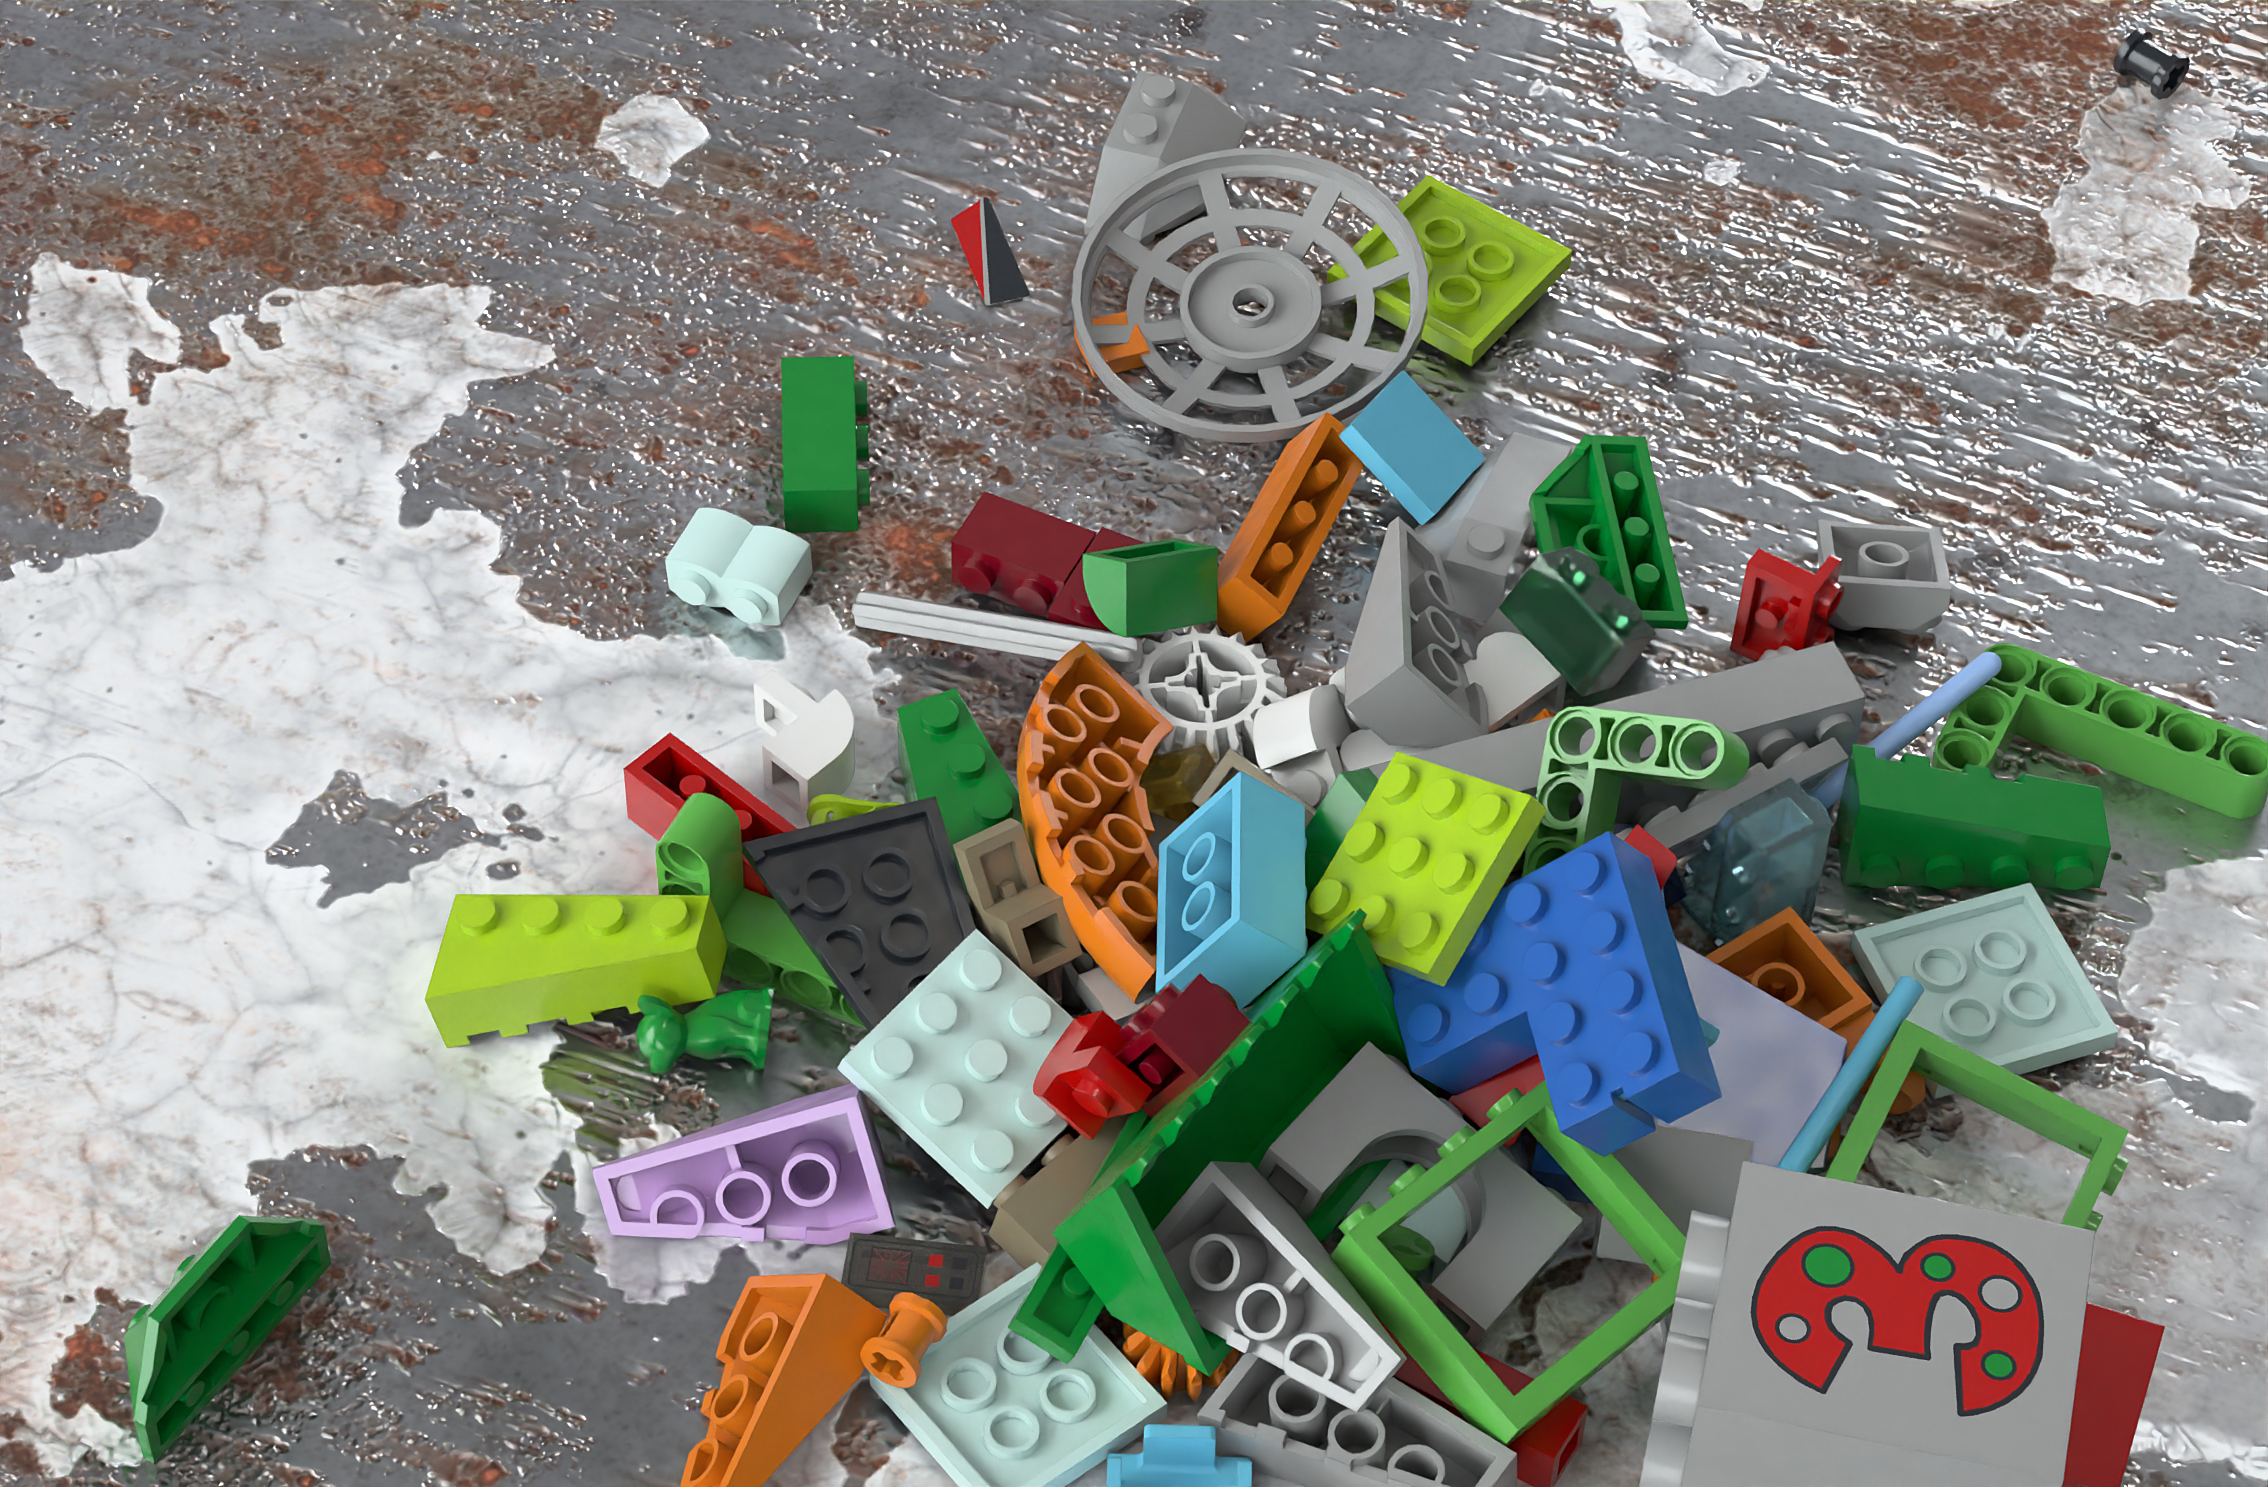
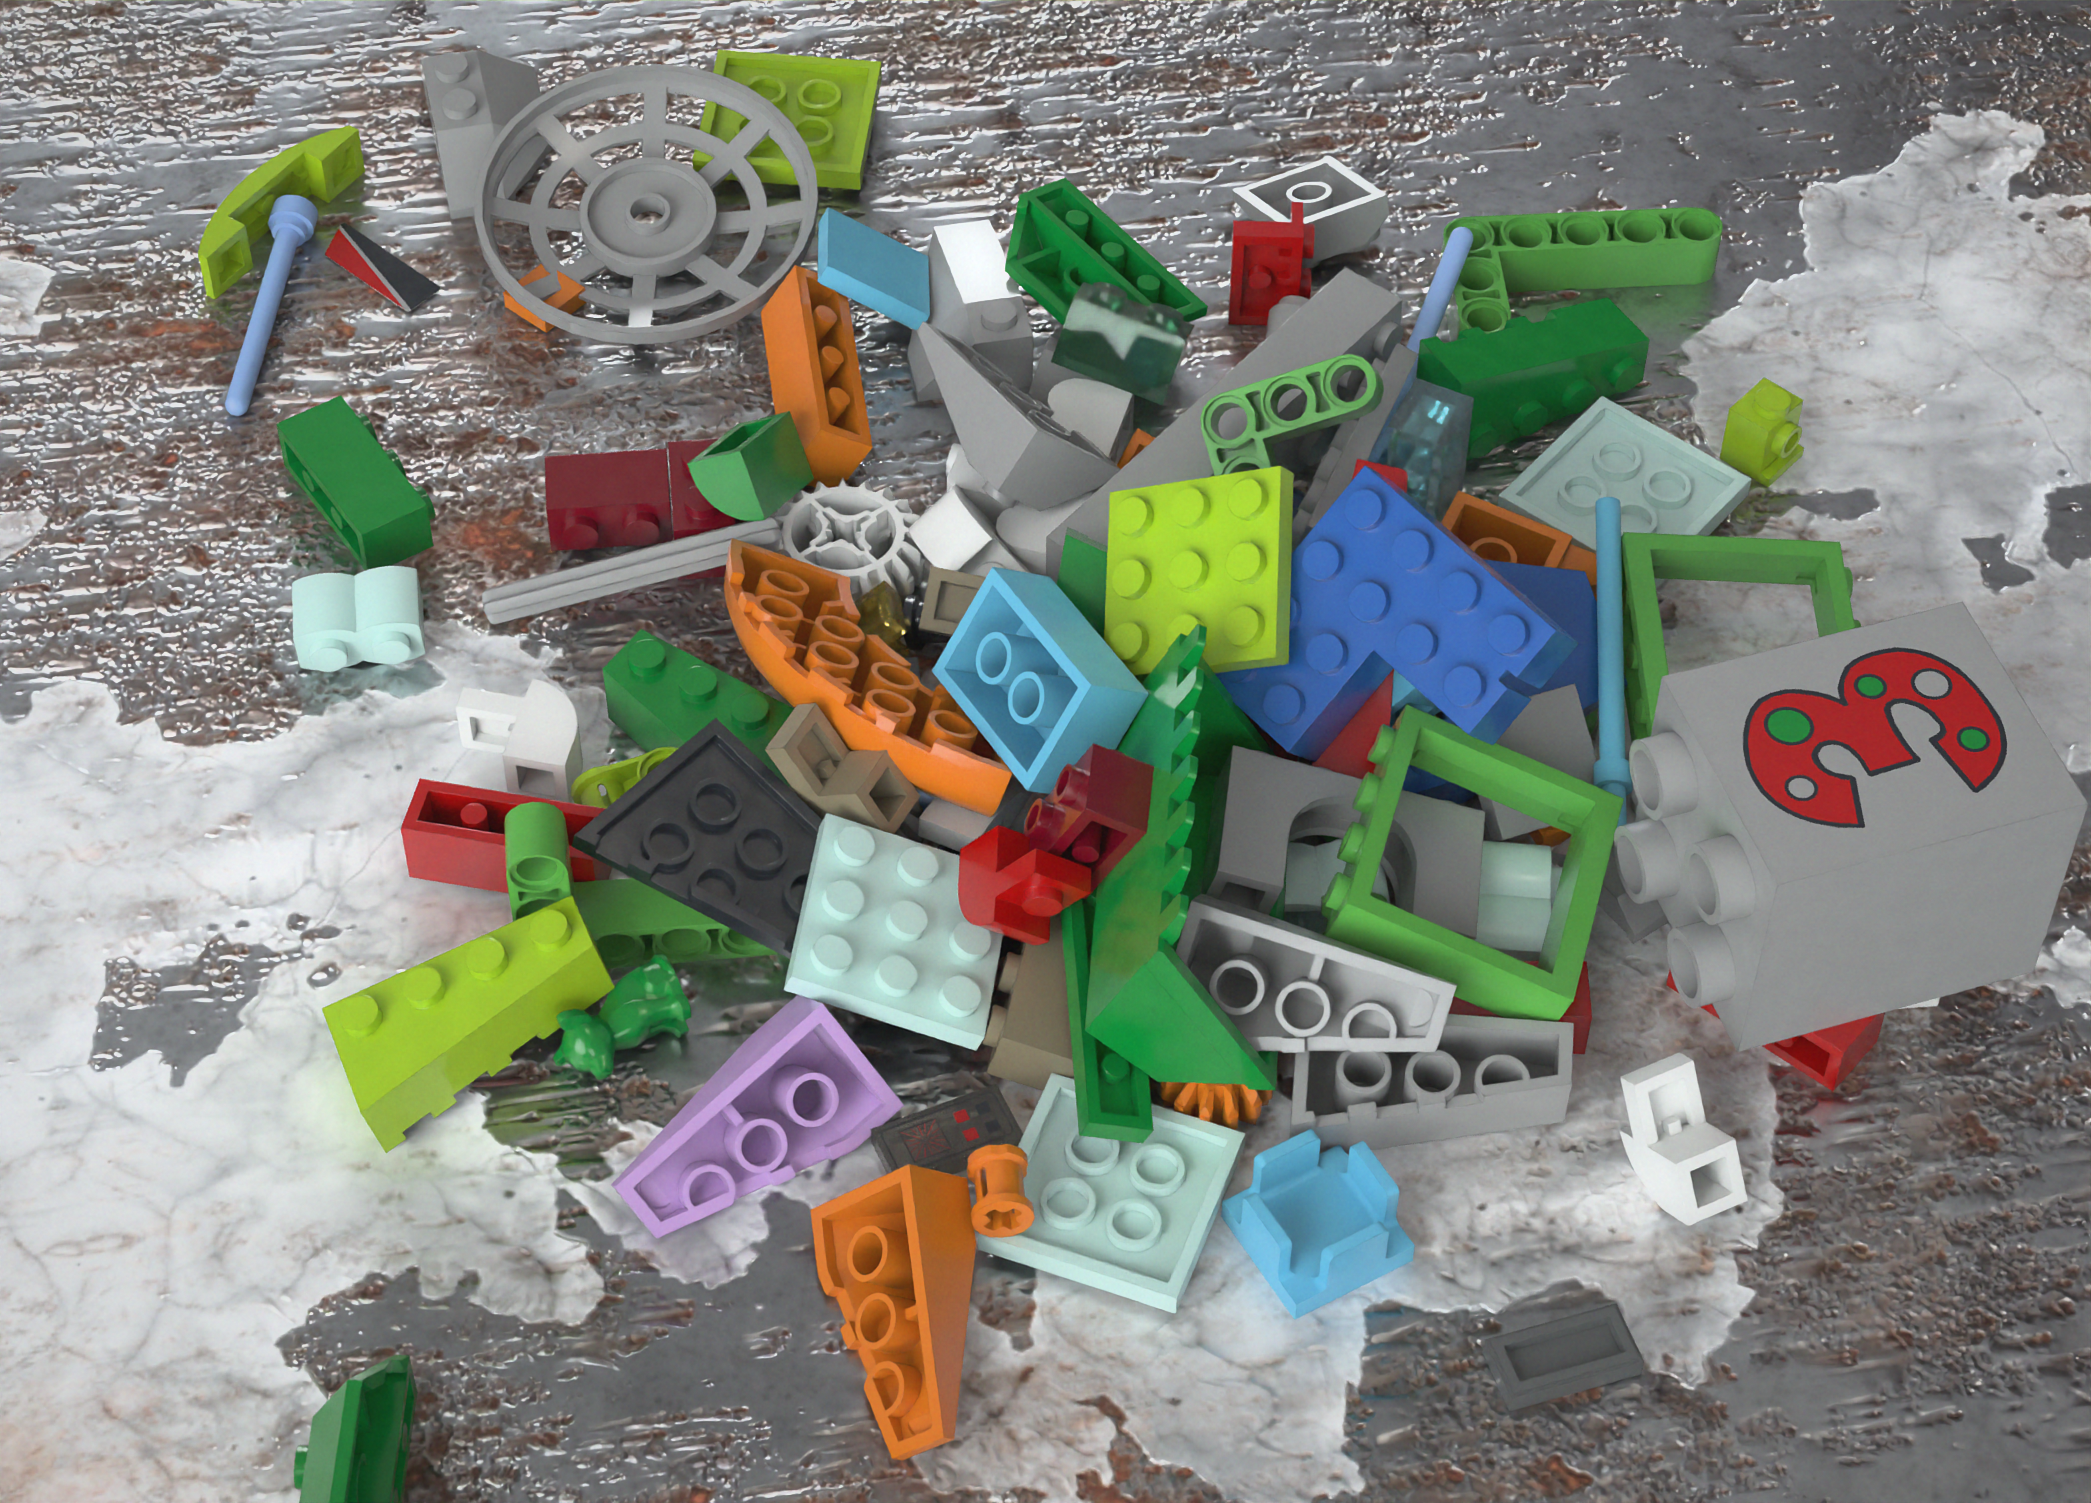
camera: 30 degrees left, 0 degrees up
none -> lime slope [198,125,365,300]
none -> light blue piece [225,195,318,416]
none -> light aqua brick [1475,841,1563,961]
none -> lime brick [1719,377,1804,487]

